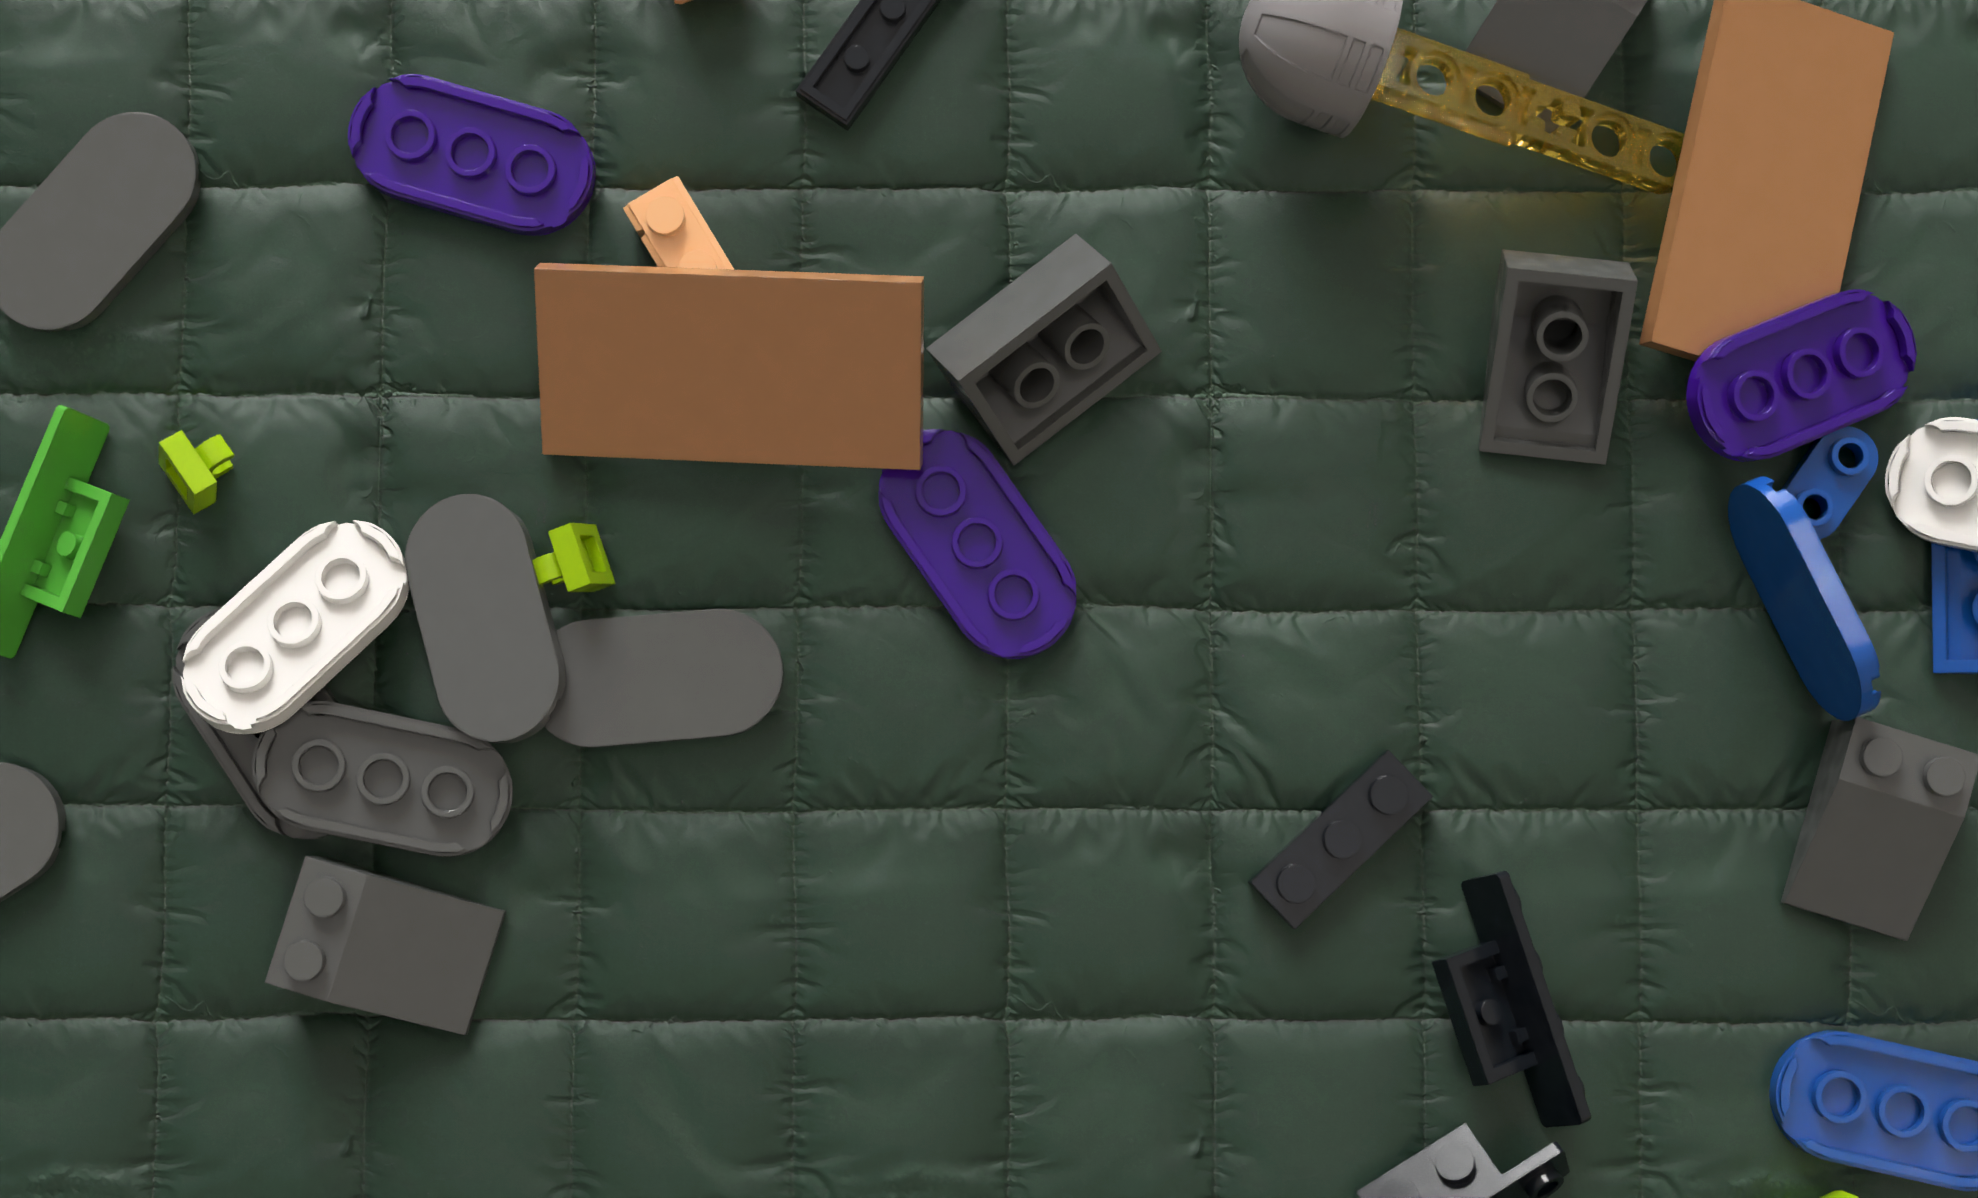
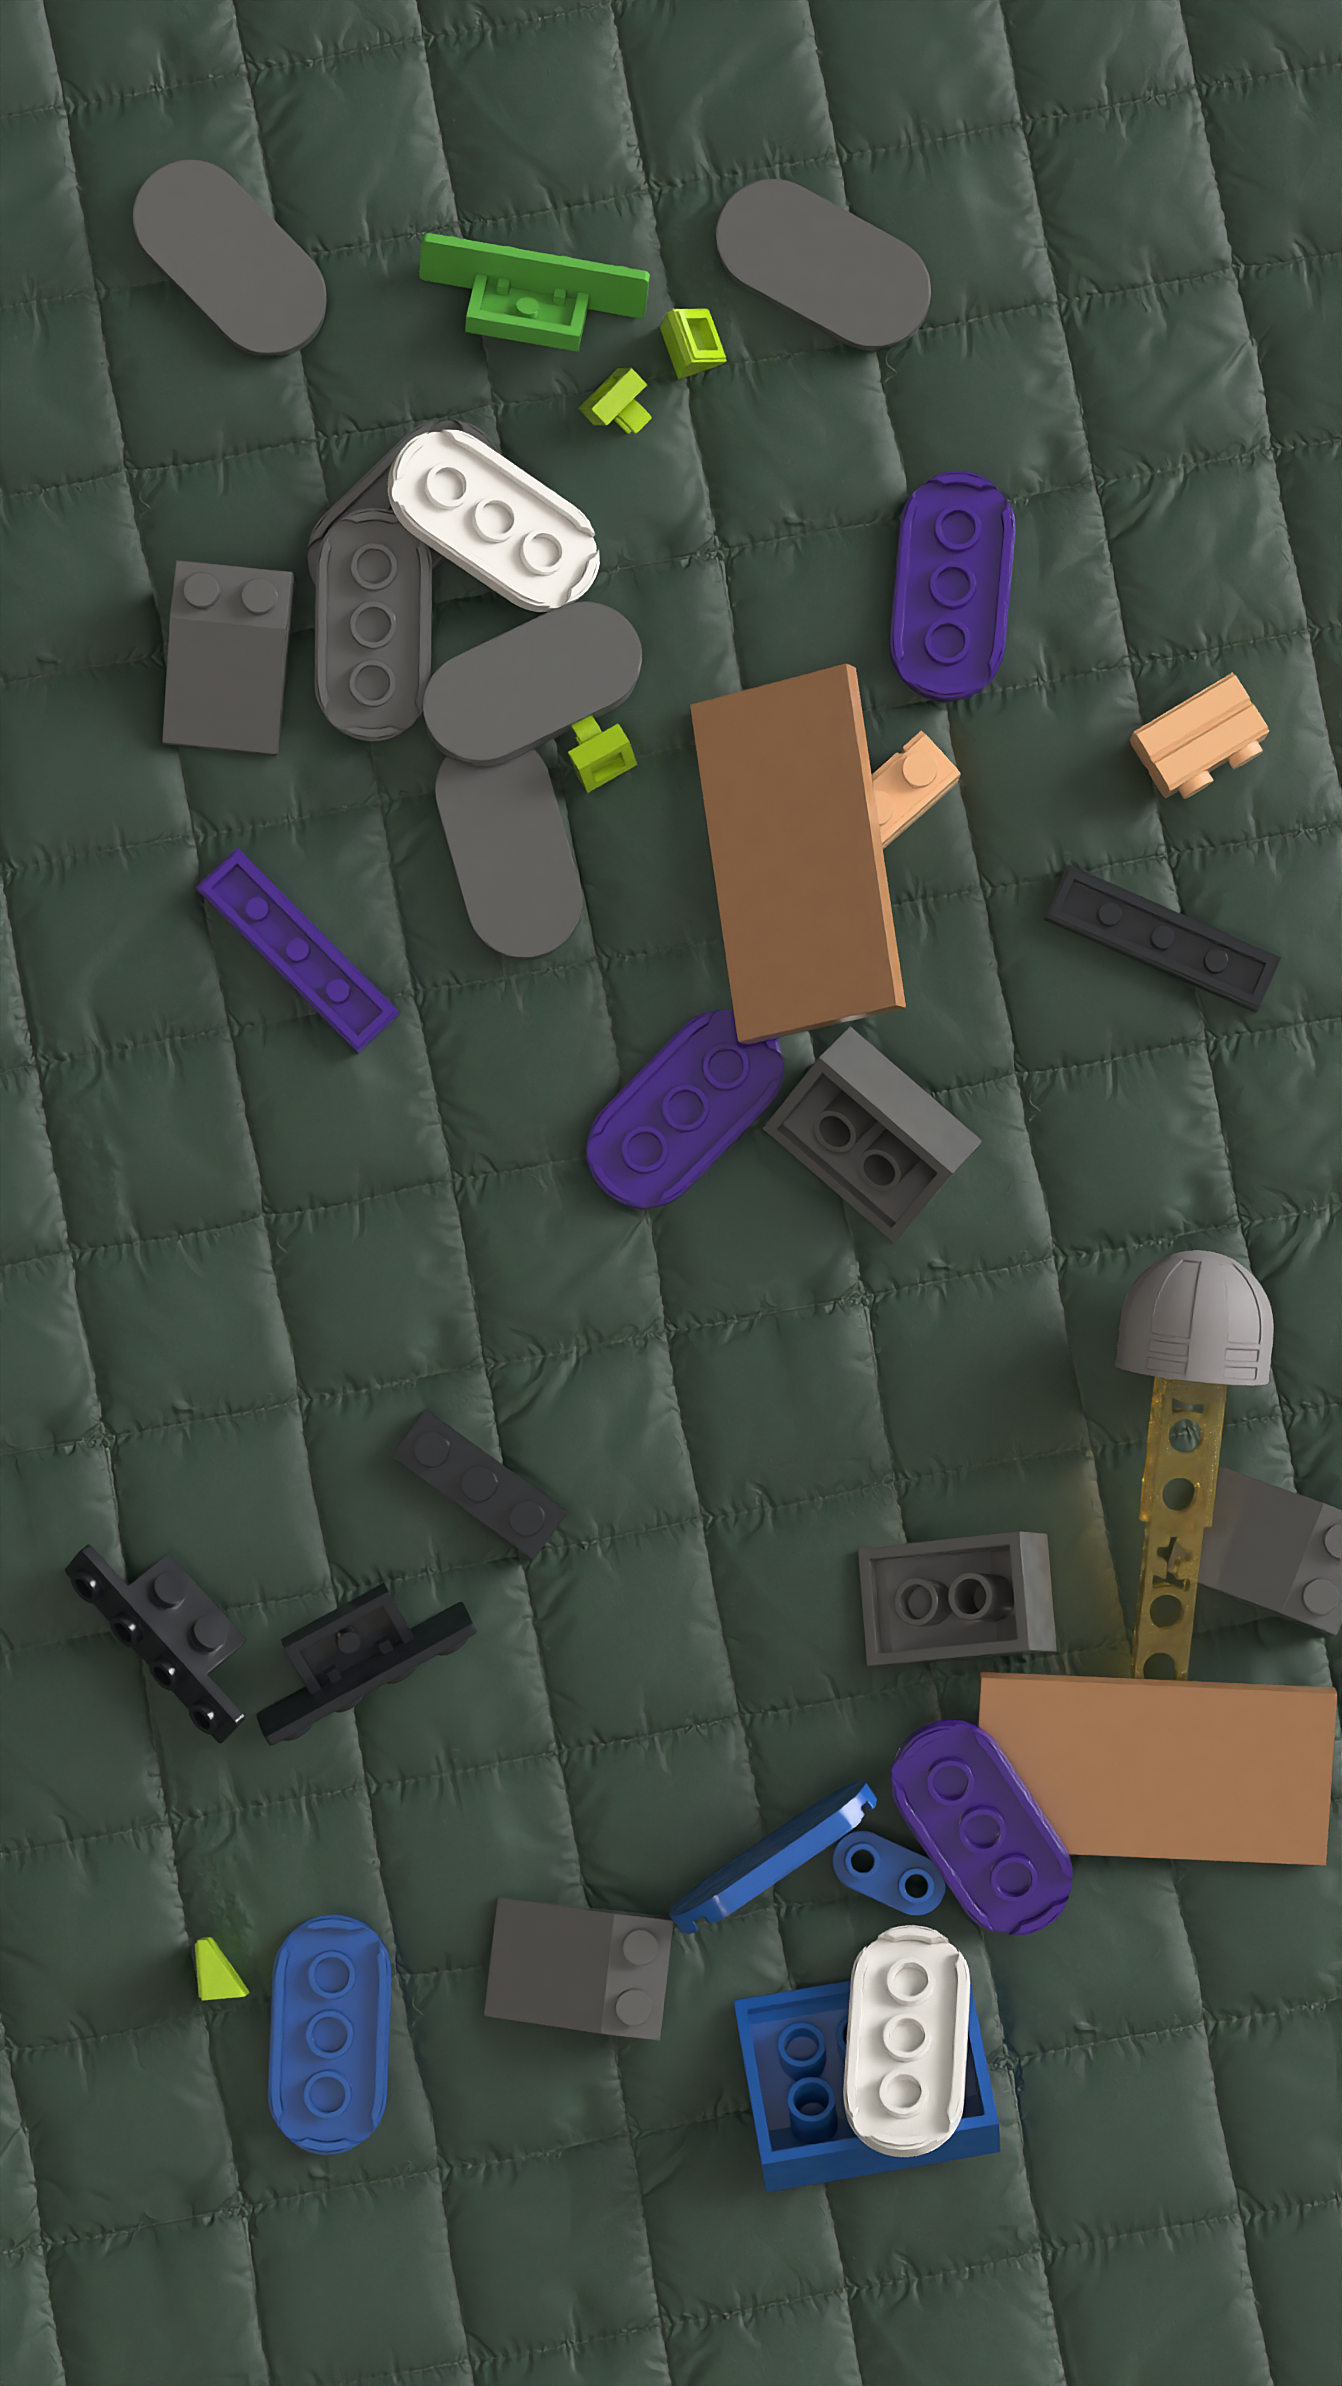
camera: 80 degrees right, 0 degrees up
none -> dark purple tile [196,848,400,1054]
none -> lime slope [660,309,727,380]

